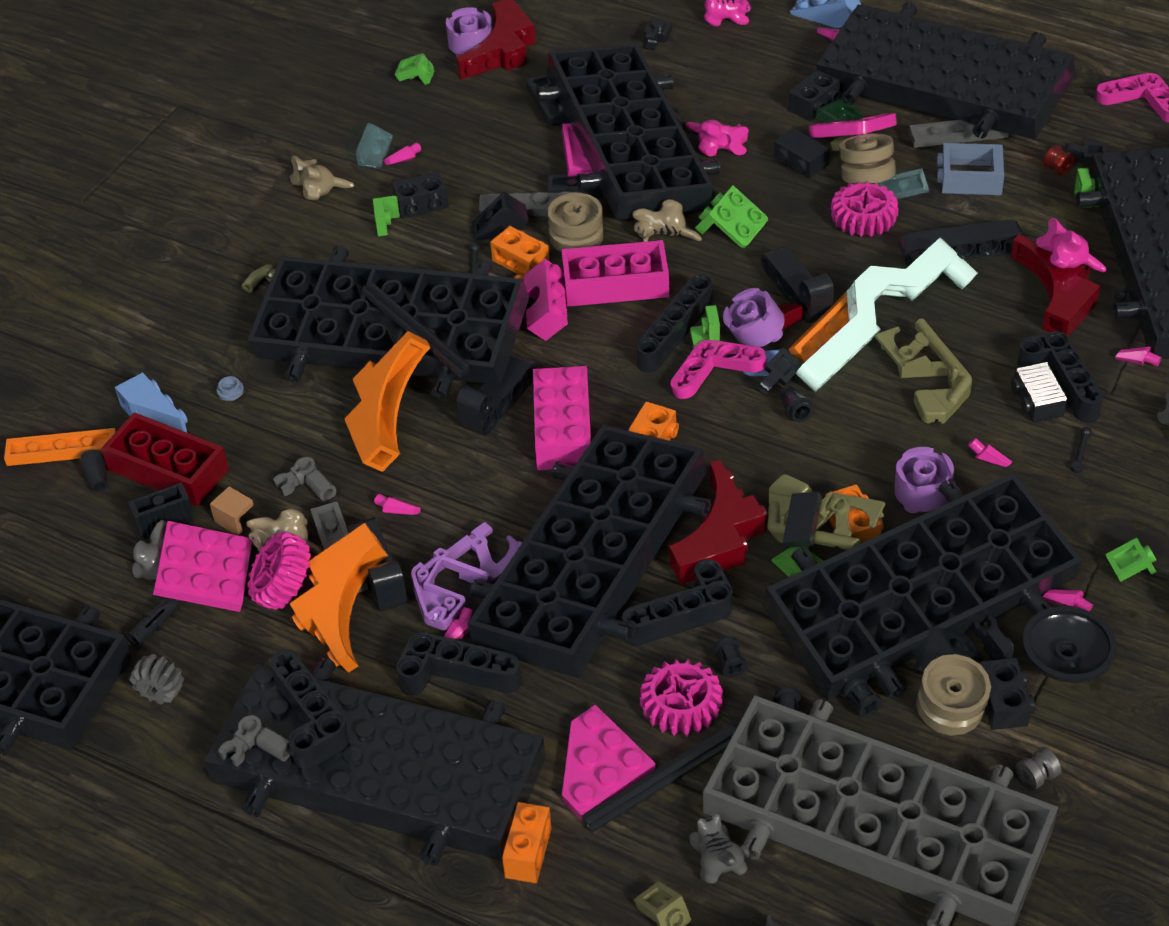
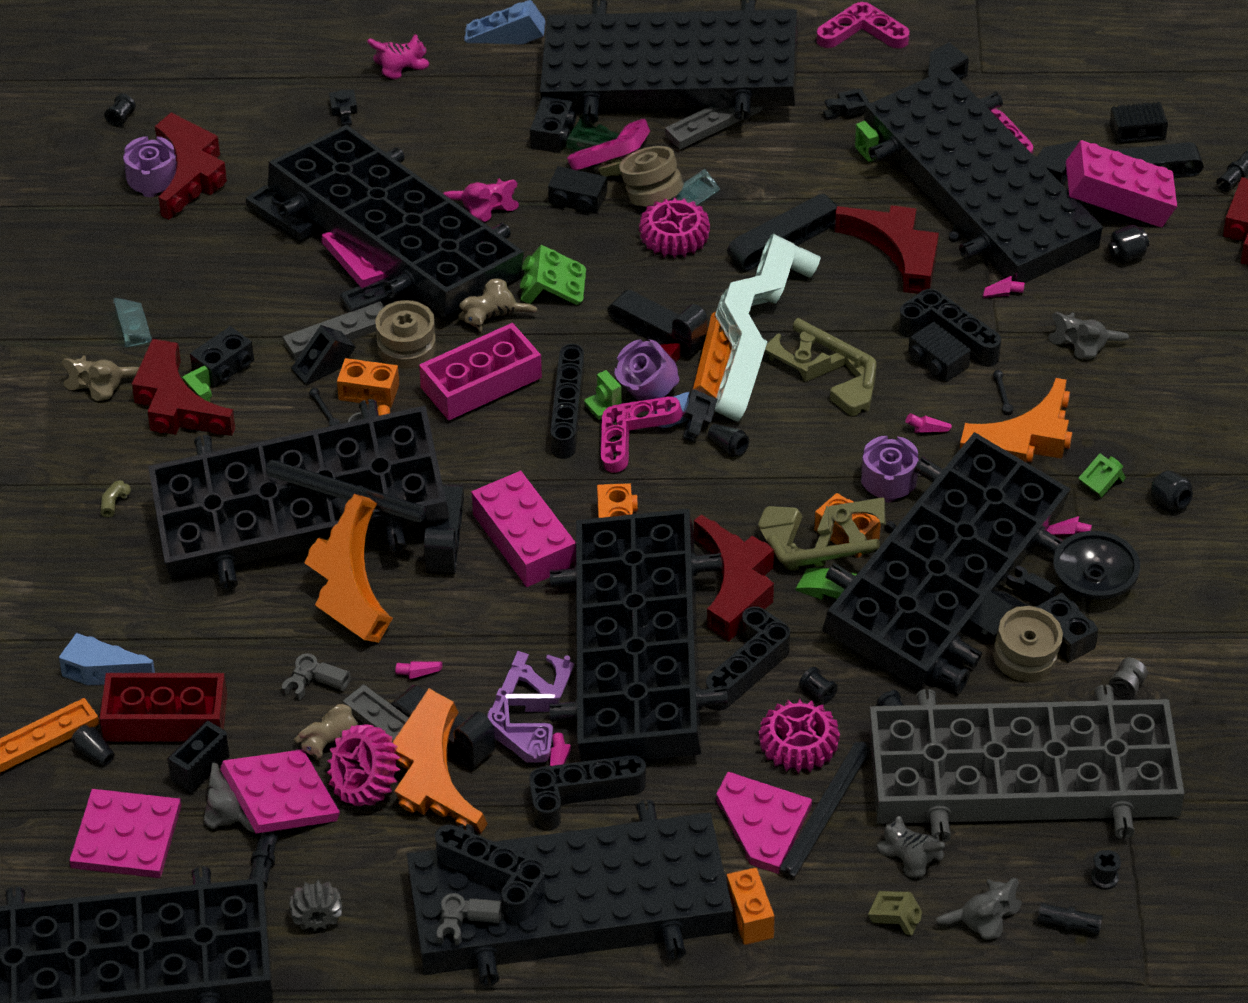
camera: 30 degrees left, 0 degrees up
medium nougat panel [210,487,254,535] -> none
sand blue plate [217,376,244,401] -> none
dark pink bar [384,143,421,165] -> none
bright green bracket [395,53,434,85] -> none
dark pink arch [524,259,568,341] -> none
black tile [782,491,822,548] -> none
dark pink bar [817,28,840,41] -> none
sand blue window [937,143,1004,195] -> none
dark pink animal [1036,217,1106,272] -> none
clear red wheel [1043,145,1075,176] -> none
none -> dark pink plate [70,789,181,878]
none -> dark red arch [132,339,235,436]
none -> orange arch [960,378,1072,463]

